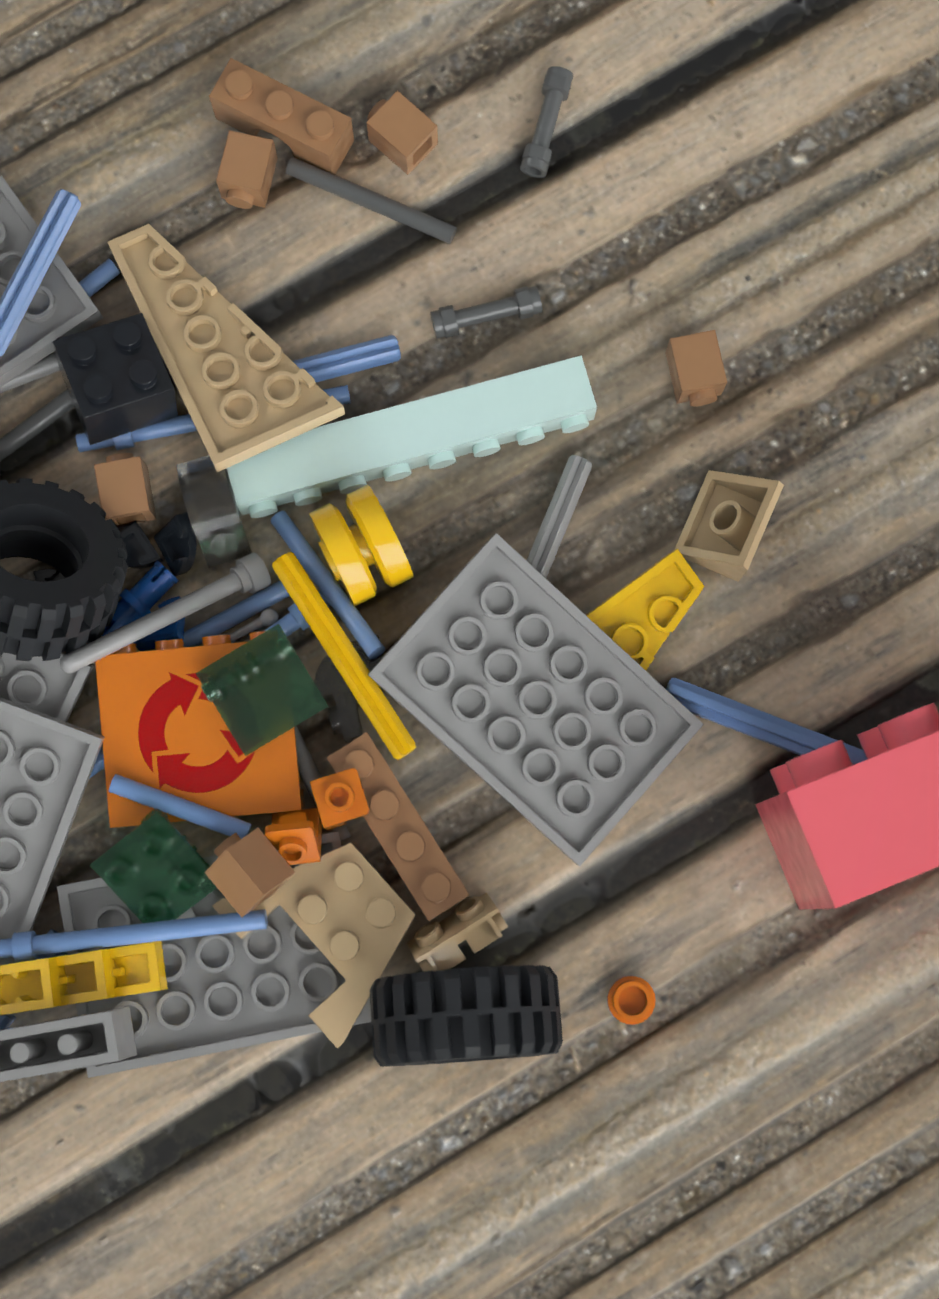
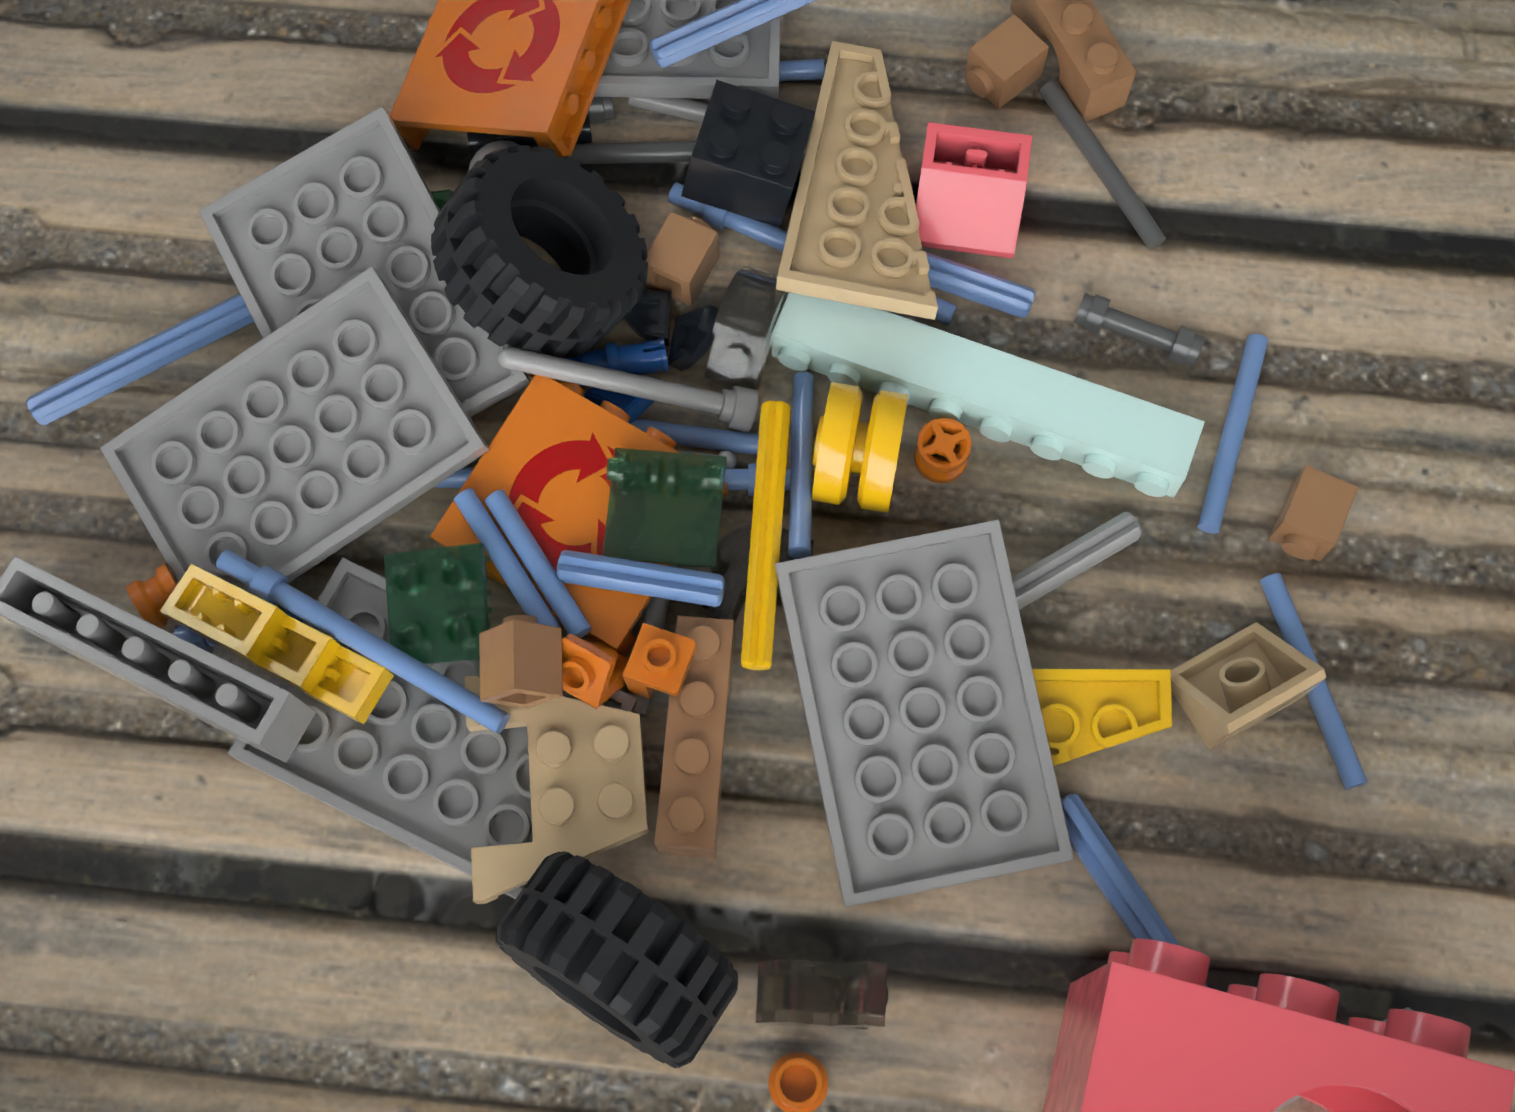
camera: 40 degrees right, 10 degrees down
medium nougat brick [366,90,438,175] -> none
tan hinge [407,892,508,971] -> none
dark grey bar [520,66,574,178] -> none
none -> medium blue bar [485,489,592,638]
none -> medium blue axle [557,550,725,607]
none -> clear smoke brick [755,959,888,1030]
none -> orange wheel [914,418,972,484]
none -> coral slope [916,122,1033,259]
none -> medium blue bar [1197,334,1269,534]
none -> medium blue bar [1259,573,1368,790]

